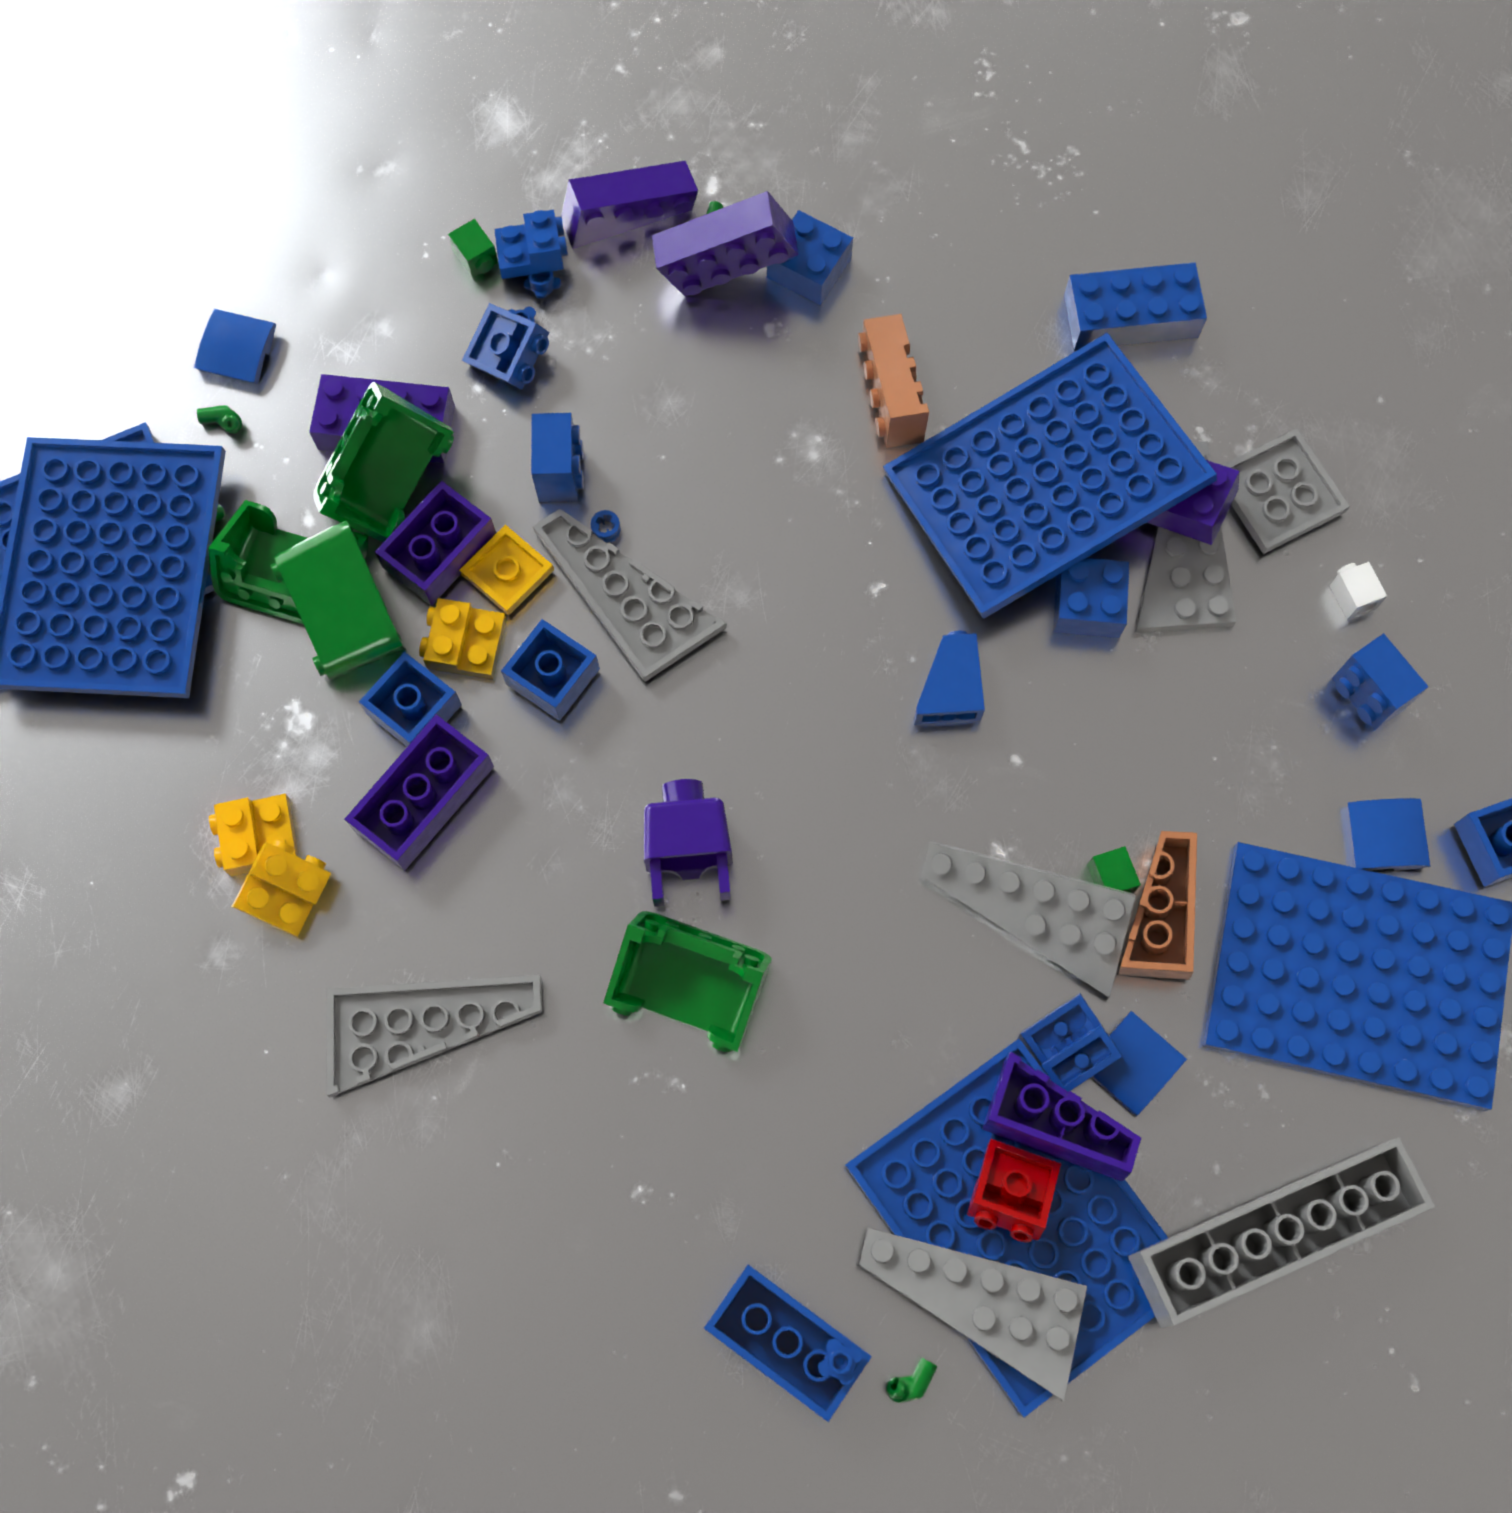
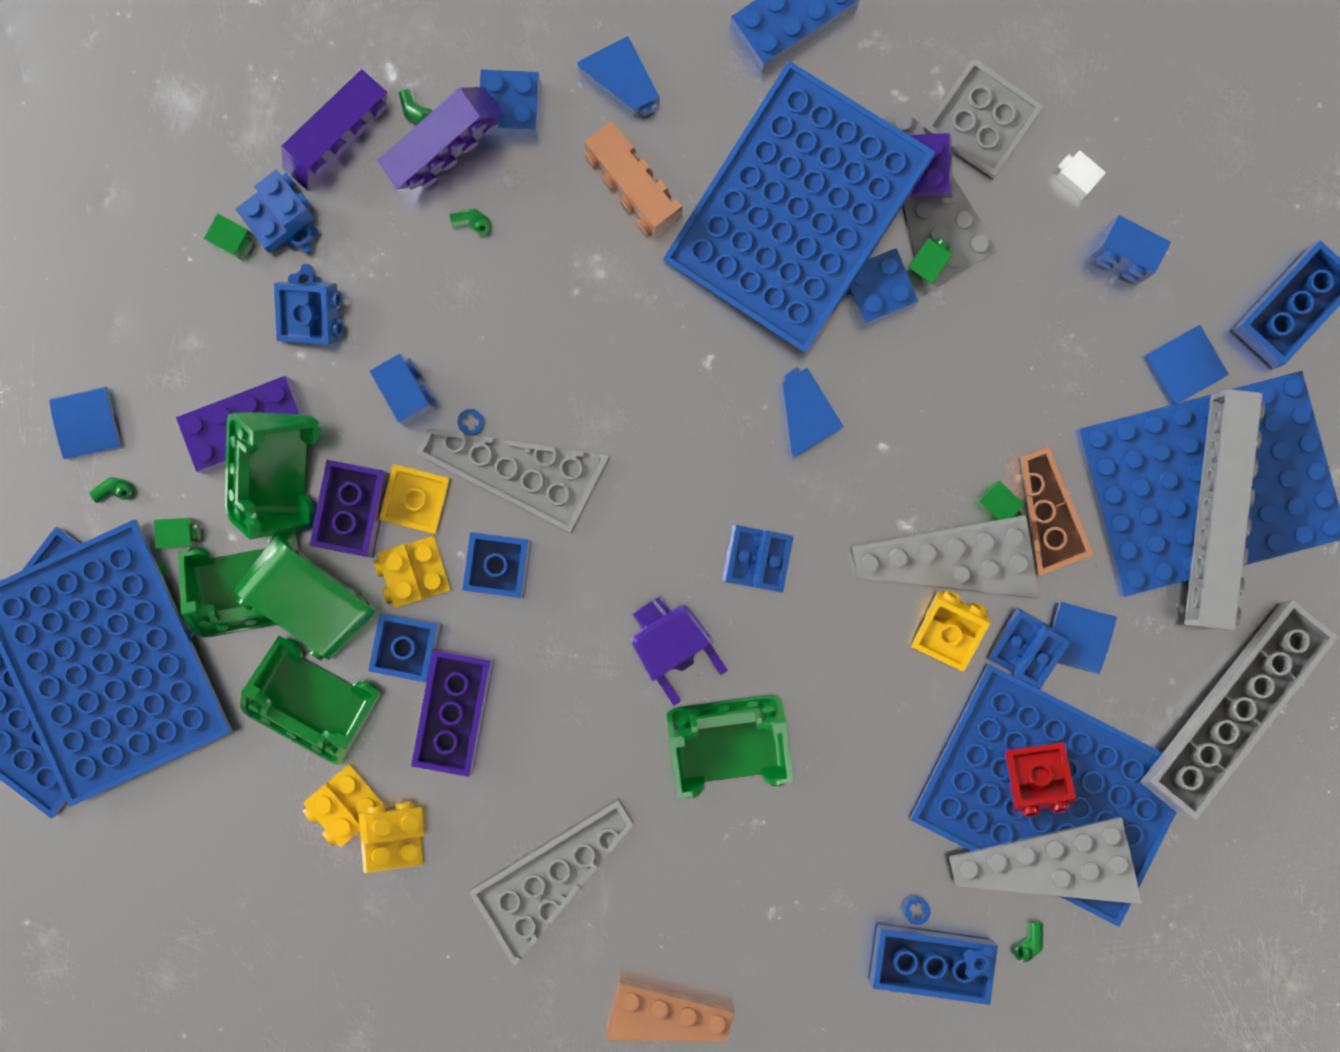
camera: 30 degrees left, 15 degrees up
dark purple wedge [982,1051,1141,1182] -> none
none -> green brick [154,518,201,549]
none -> green windscreen [240,635,381,765]
none -> green arm [449,208,492,235]
none -> blue slope [577,36,660,117]
none -> nougat wedge [605,977,734,1042]
none -> blue slope [722,525,794,593]
none -> blue bush [903,897,931,925]
none -> green brick [908,237,953,285]
none -> yellow plate [911,590,991,672]
none -> light grey brick [1184,389,1265,630]

